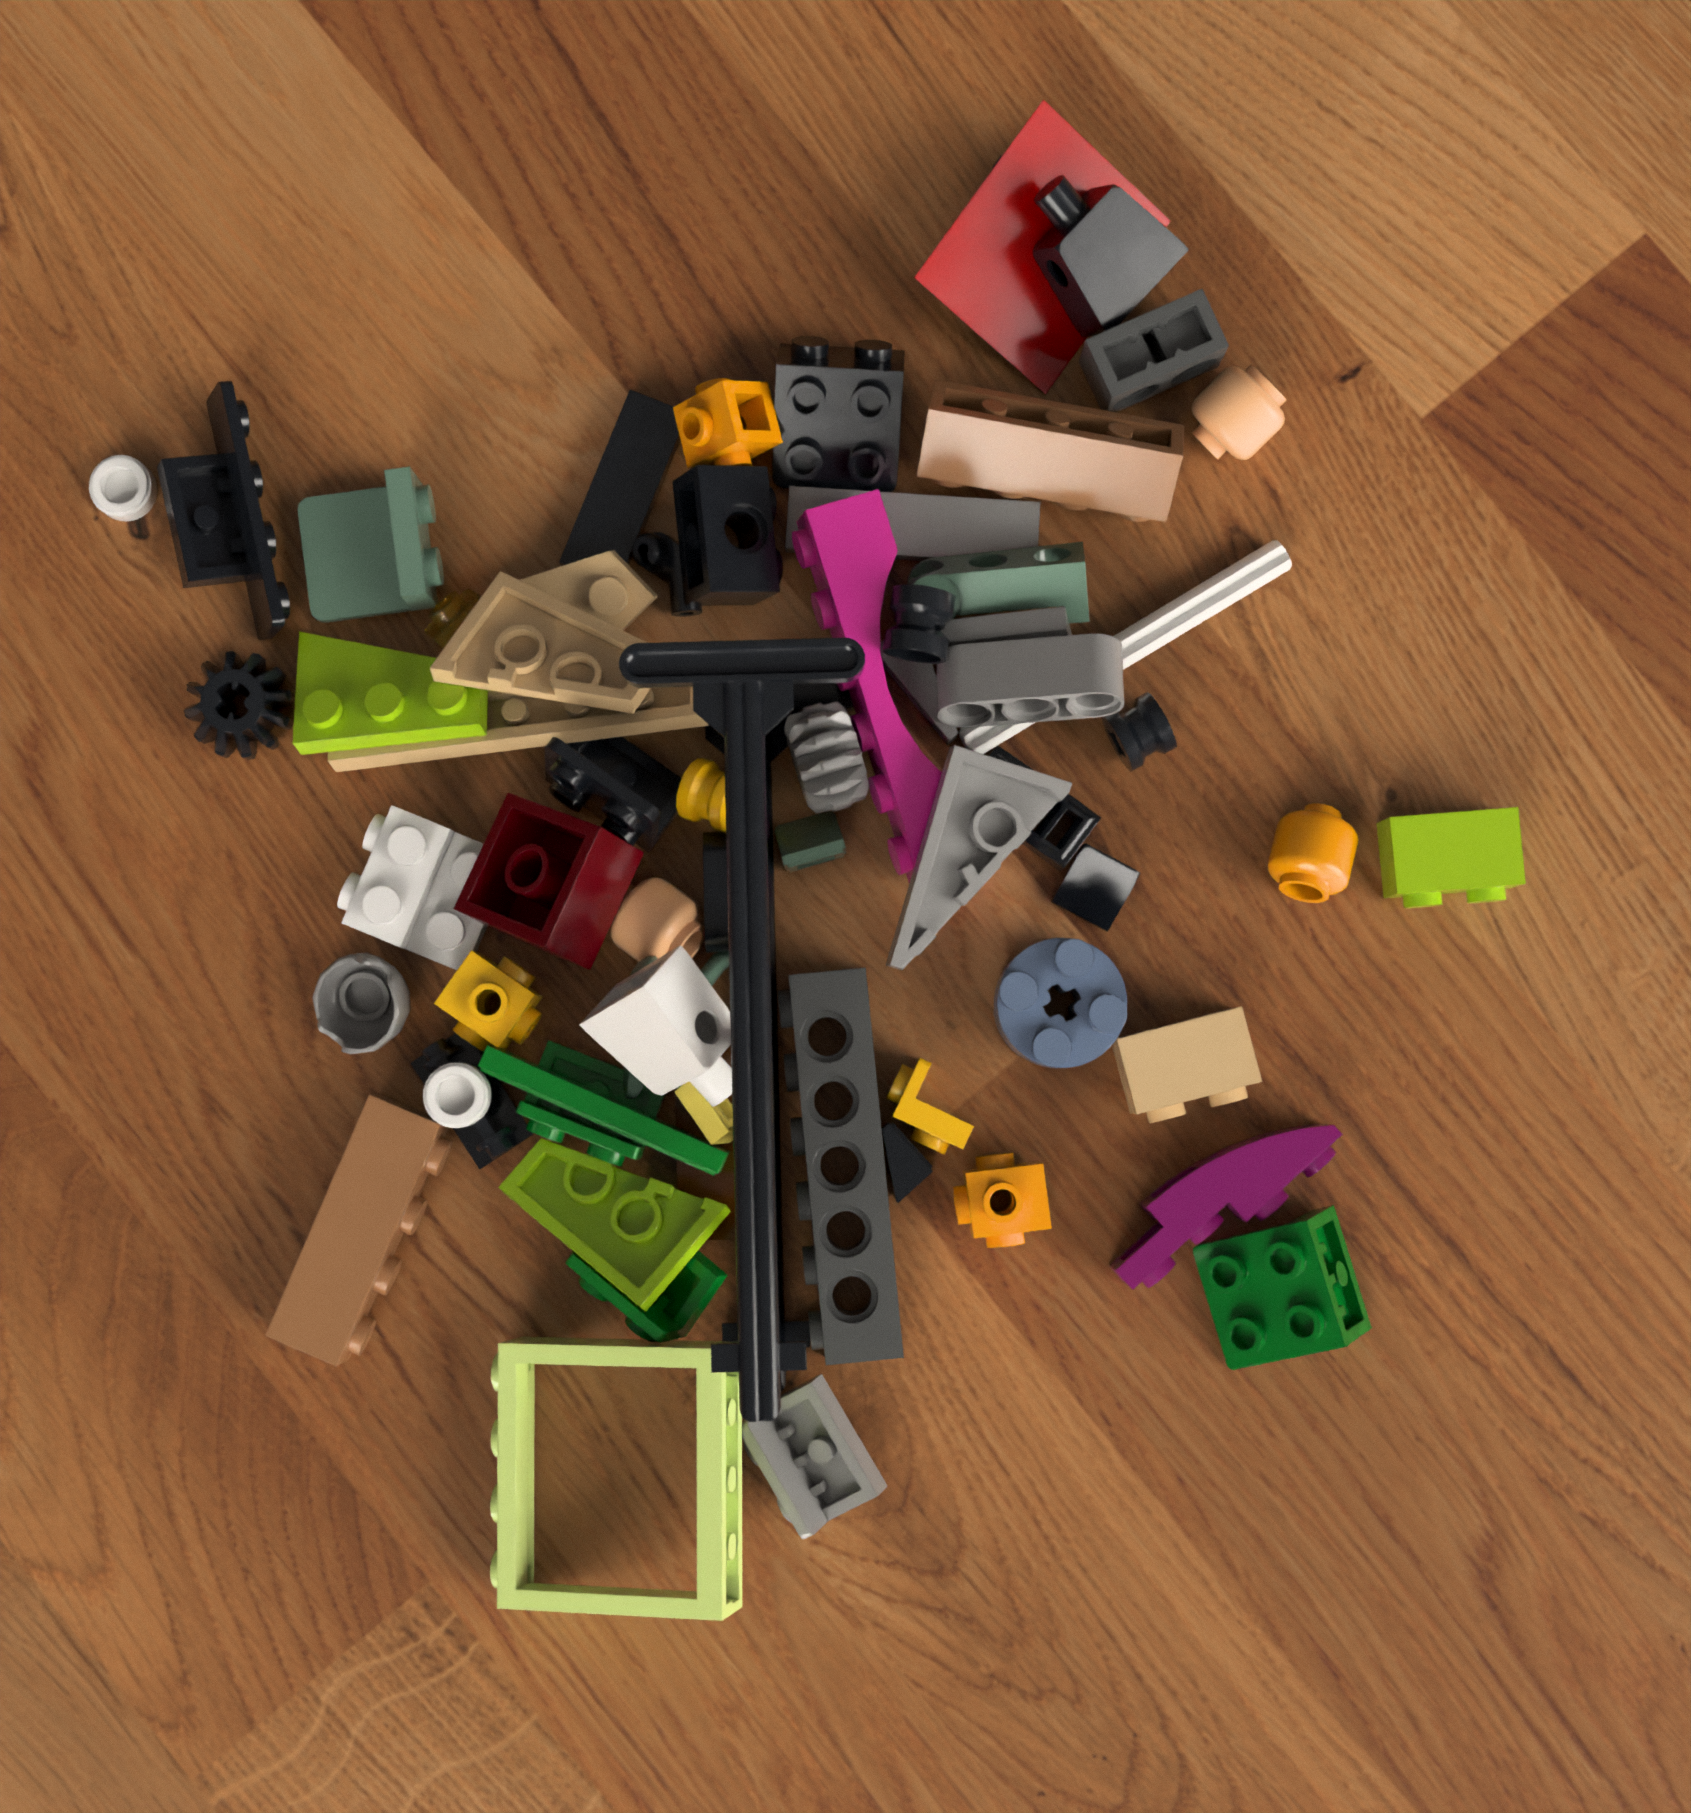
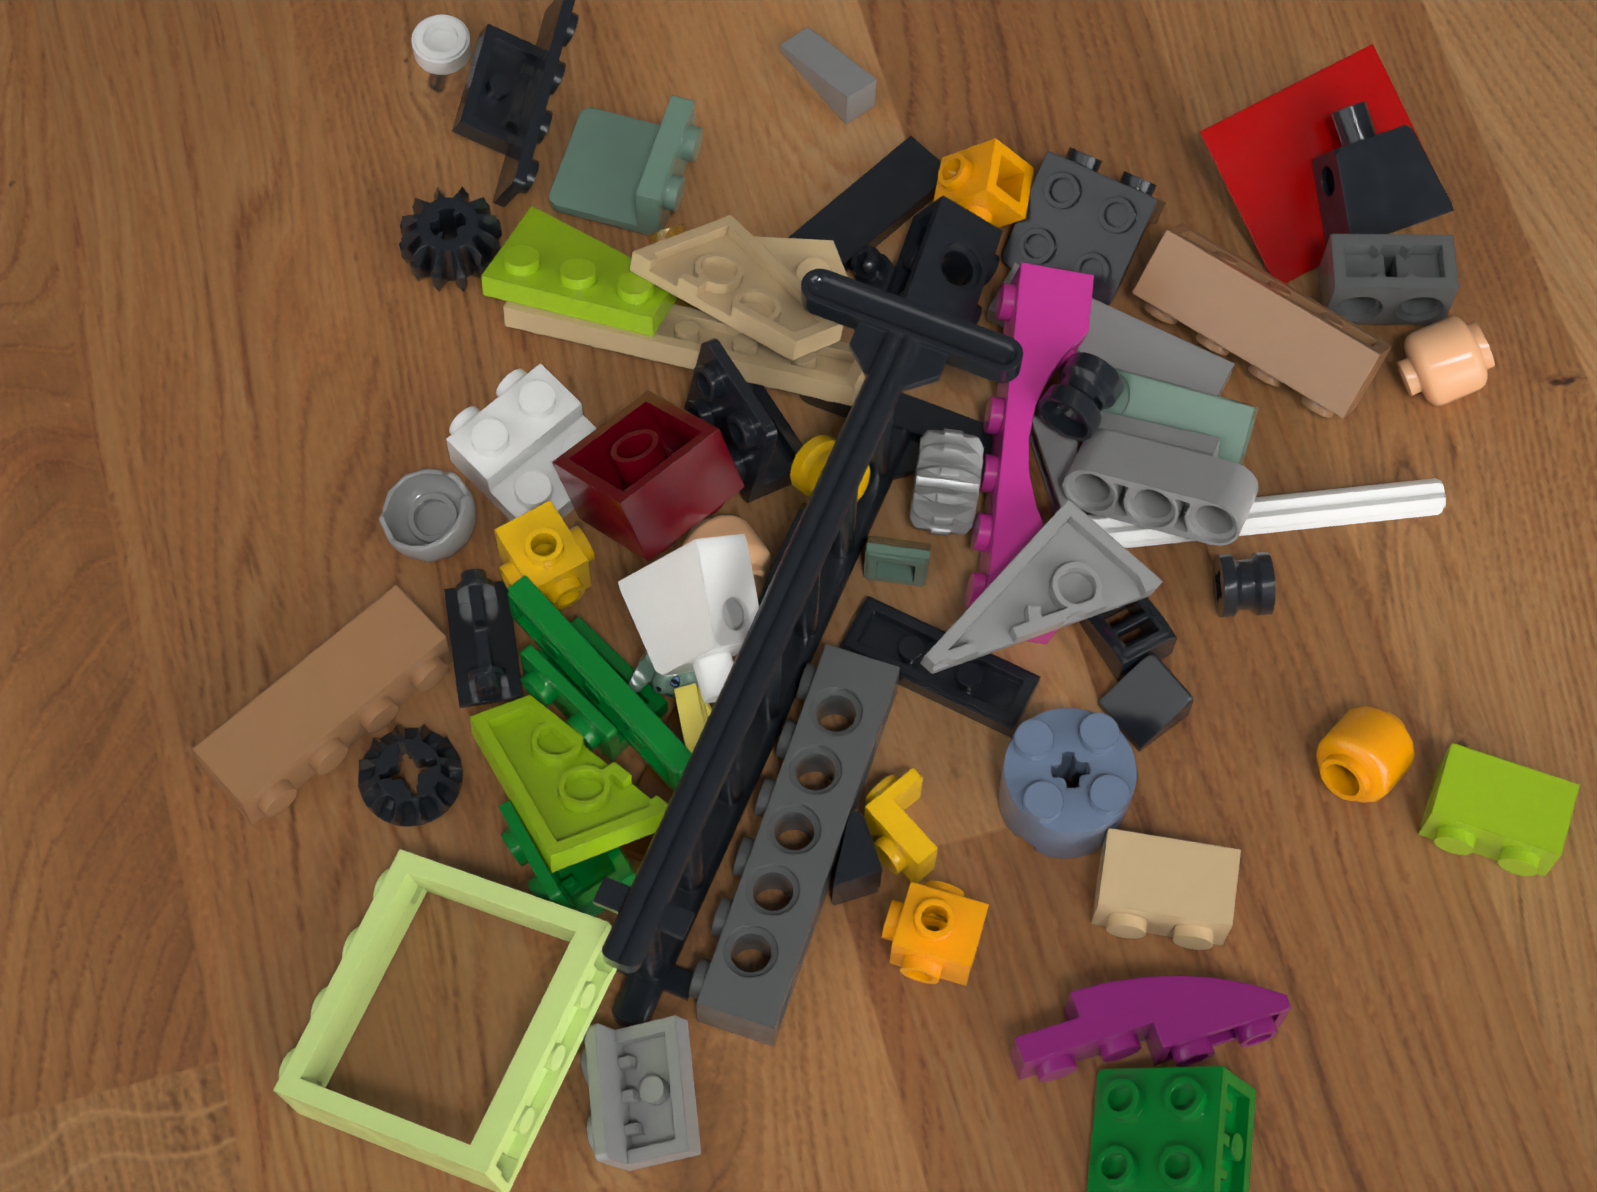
camera: 20 degrees right, 20 degrees down
white tile [423,1063,491,1128] -> none
none -> black gear [358,724,463,827]
none -> light grey piece [780,27,877,124]
none -> black tile [840,596,1041,738]

